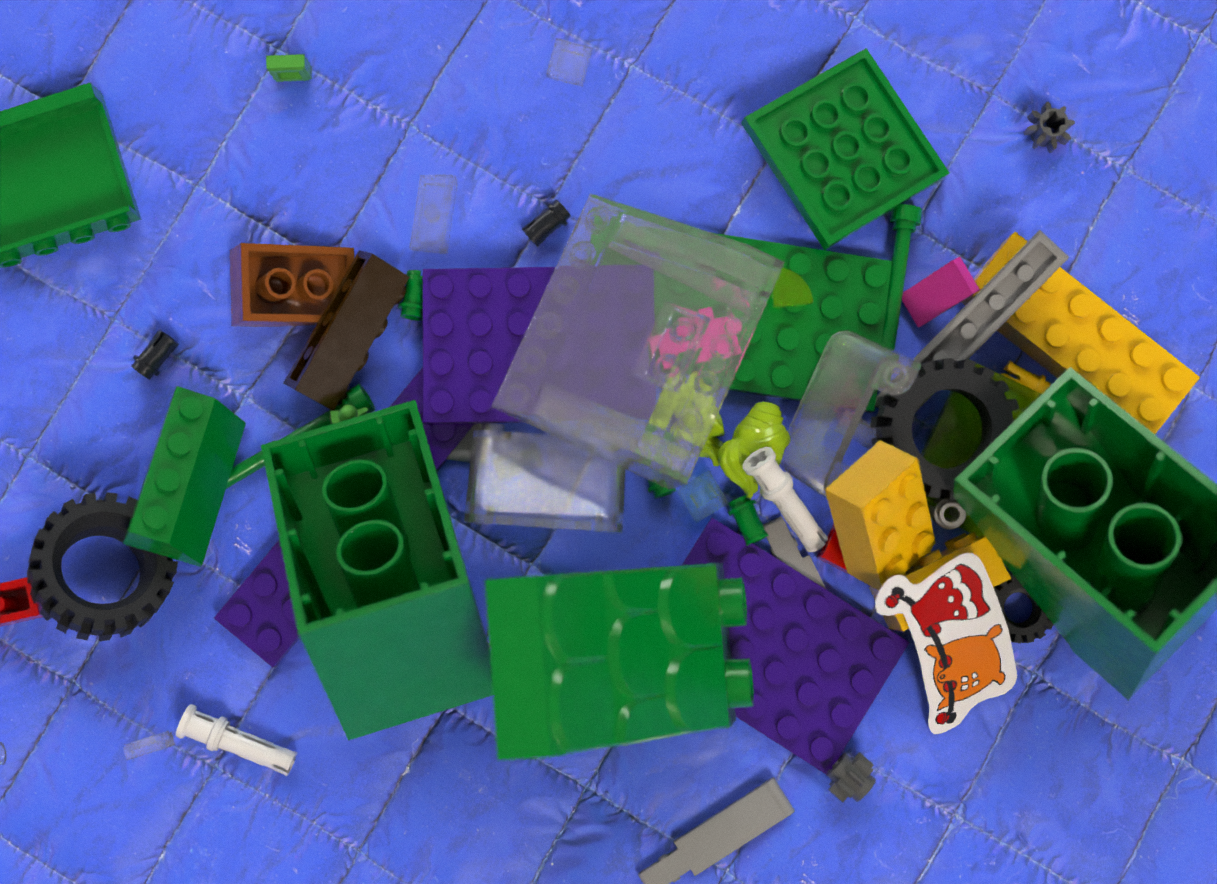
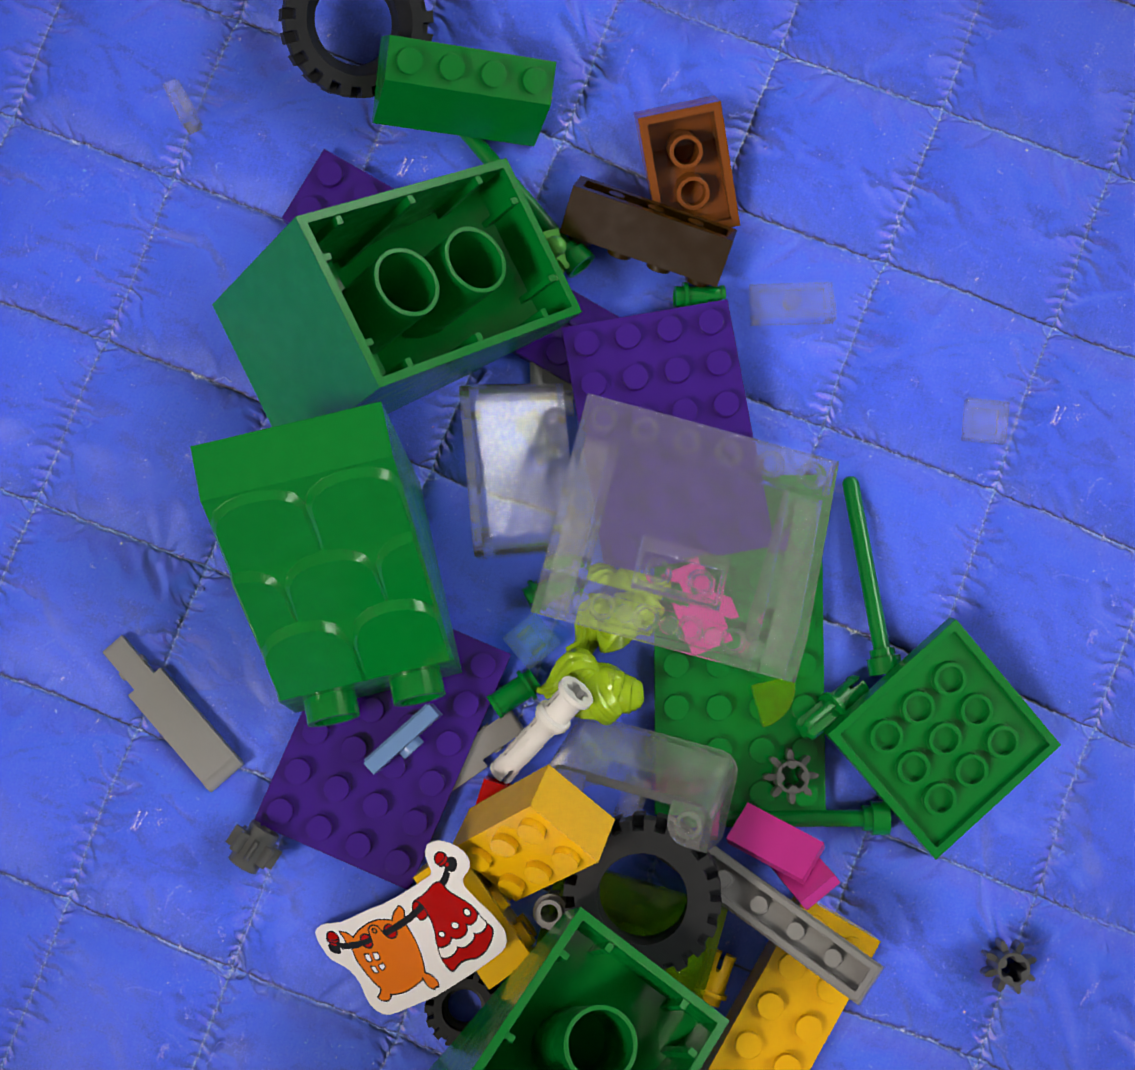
camera: 80 degrees right, 0 degrees up
black pin [131,329,179,380] -> none
white pin [176,704,297,776] -> none
bright green tile [266,54,312,82] -> none
black pin [522,199,571,247] -> none
none -> medium blue plate [364,703,443,775]
none -> dark pink tile [726,803,825,885]
none -> dark grey gear [762,748,819,804]
none -> green axle [796,675,869,739]
none -> green piece [842,476,901,677]

